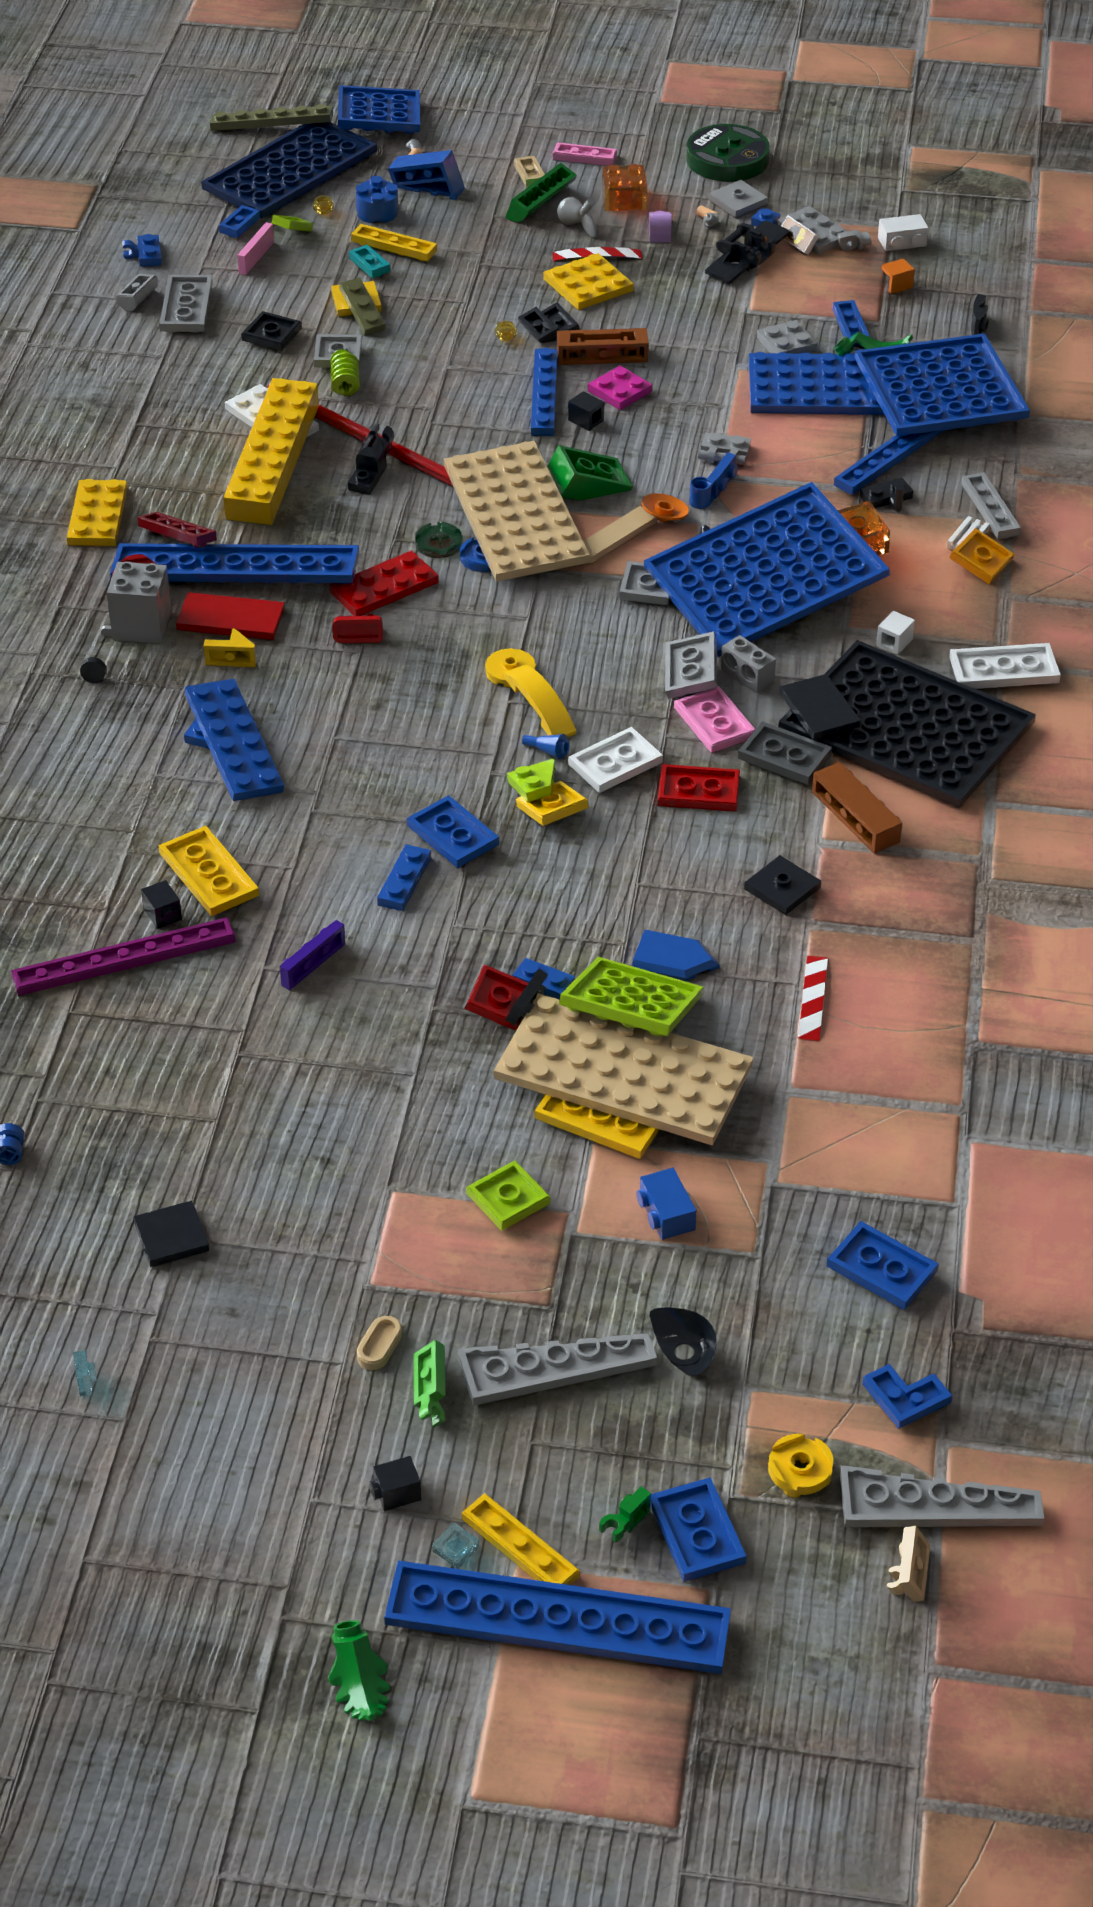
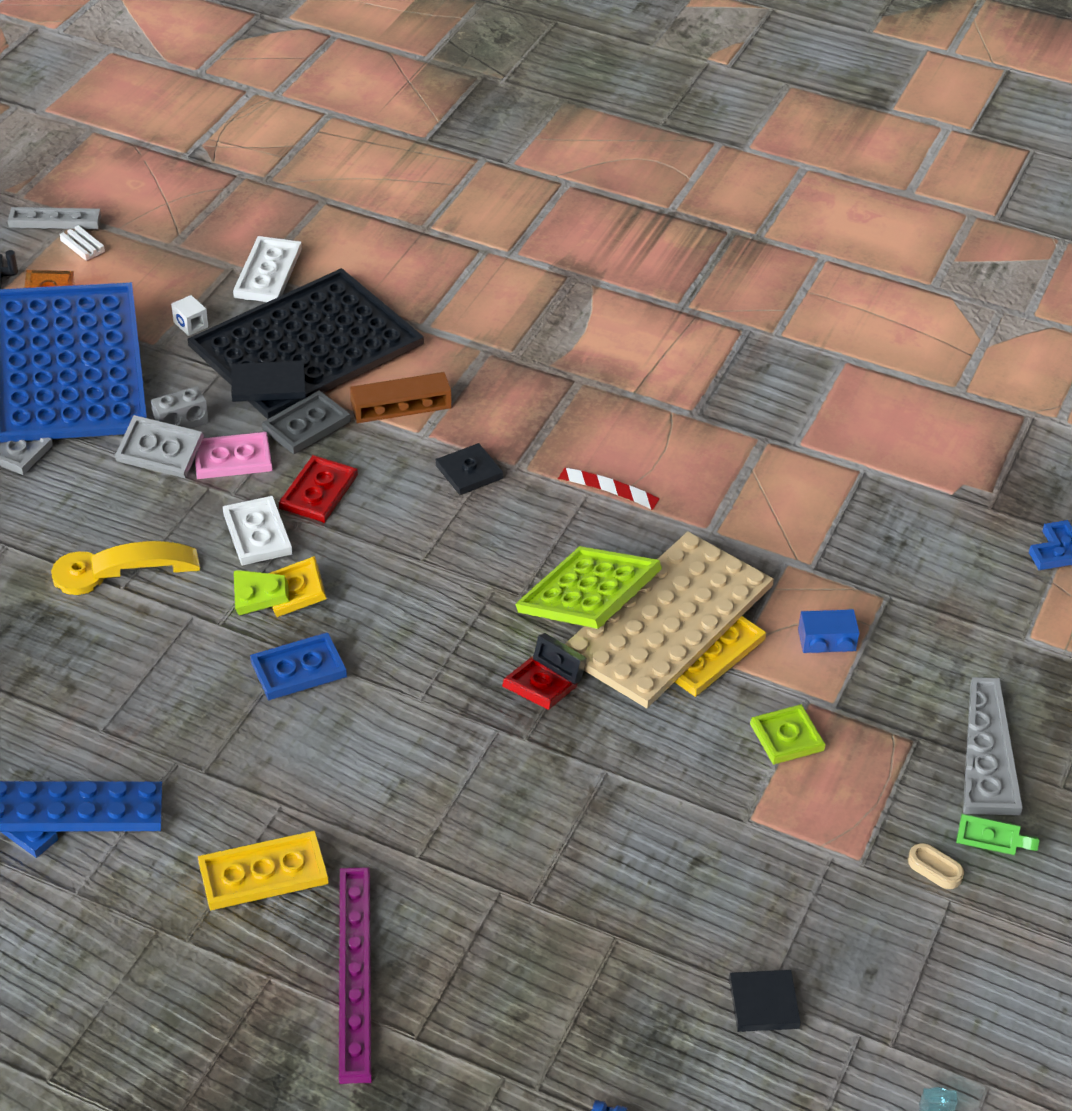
camera: 75 degrees left, 0 degrees up
black brick [141,880,182,929] -> none
dark purple plate [280,920,346,991] -> none
blue plate [377,844,431,911] -> none
blue plate [512,958,575,1000] -> none
blue cone [522,734,570,760] -> none
blue tile [632,929,720,981] -> none
black piece [649,1307,717,1376] -> none
blue plate [827,1221,939,1310] -> none
light orange plate [949,528,1015,584] -> none

